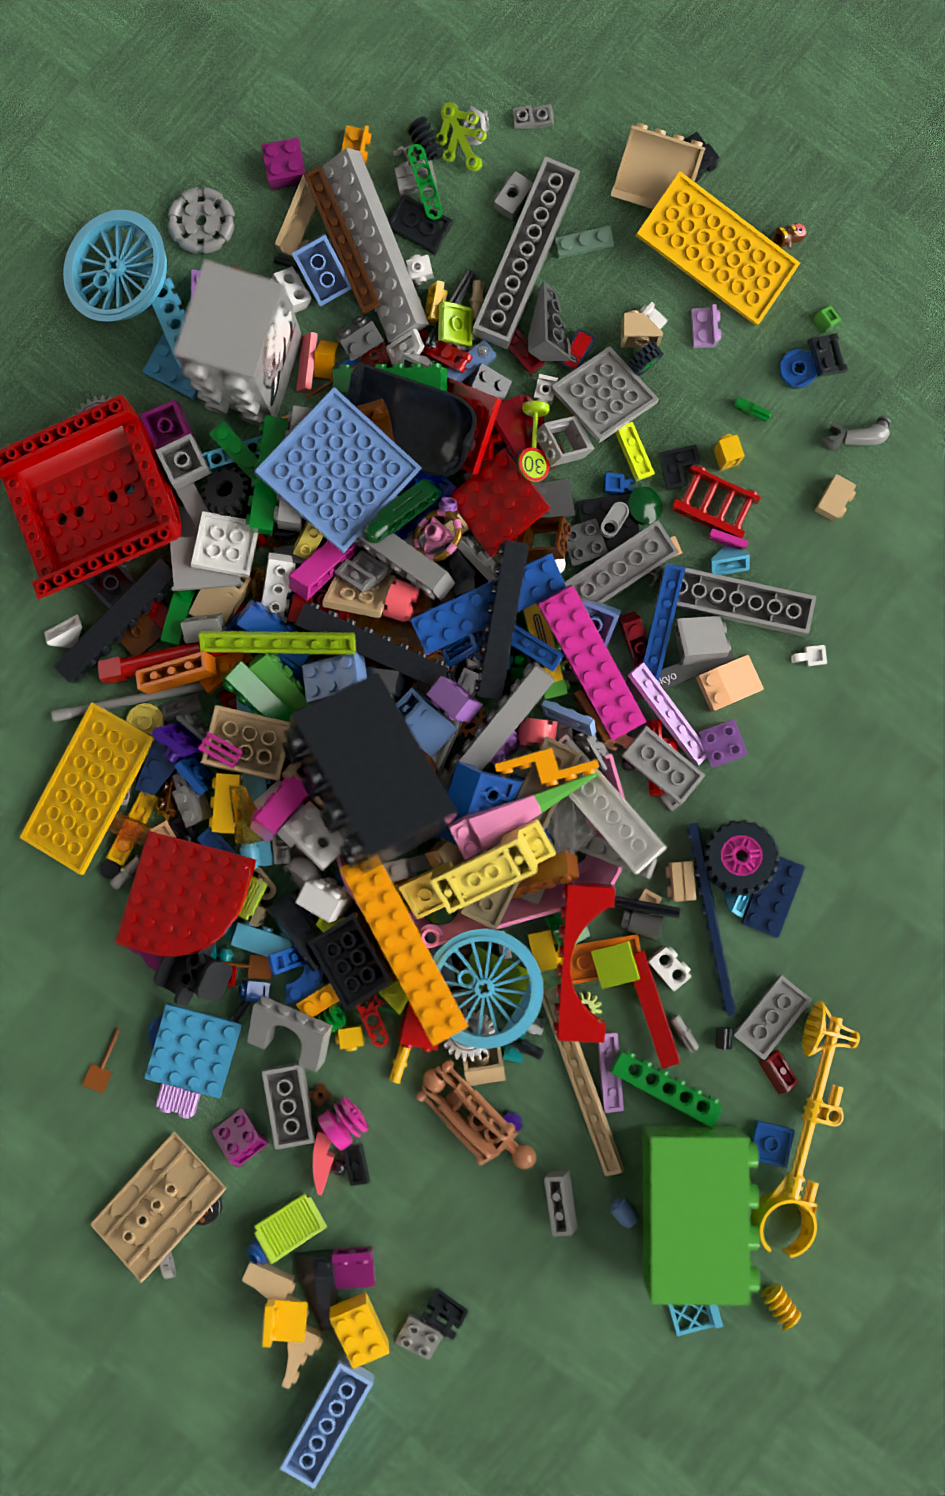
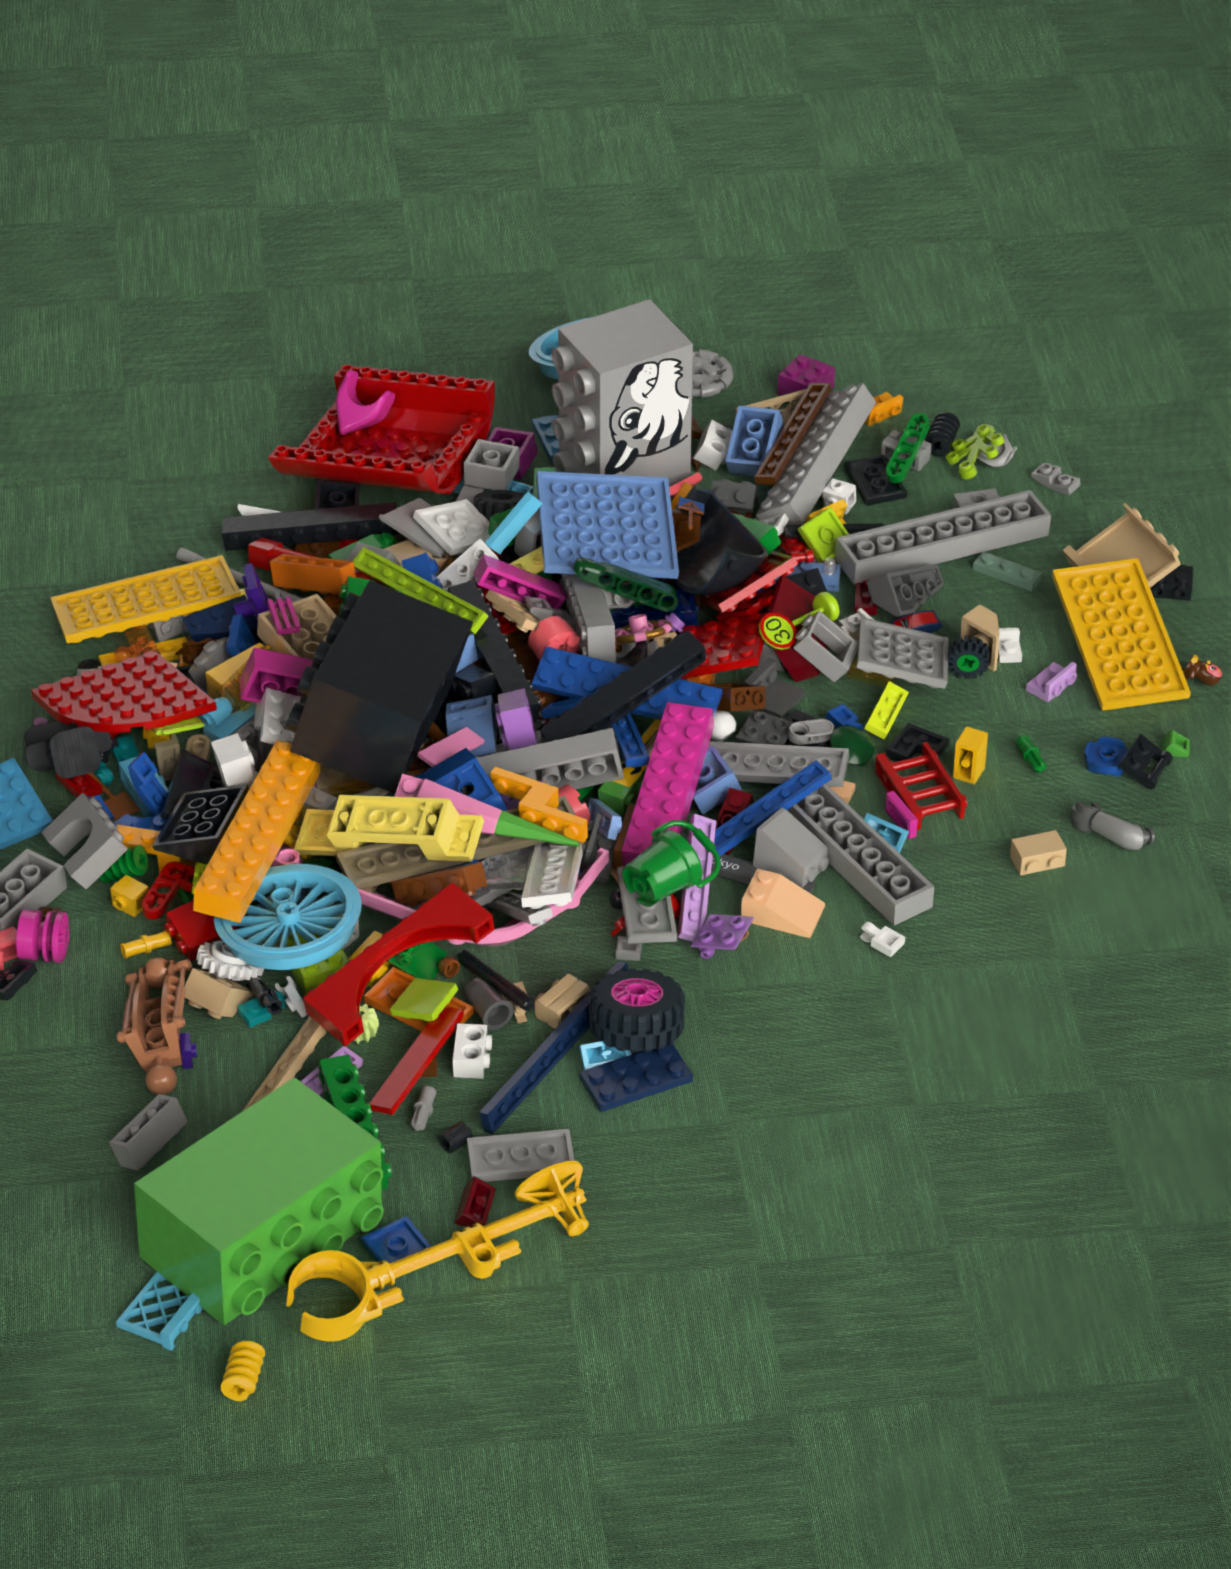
camera: 40 degrees right, 45 degrees down
none -> dark pink animal [336,370,395,435]
none -> bright pink piece [417,727,485,767]
none -> medium azure tile [485,492,543,554]
none -> green piece [622,820,721,907]
none -> piece [678,496,704,530]

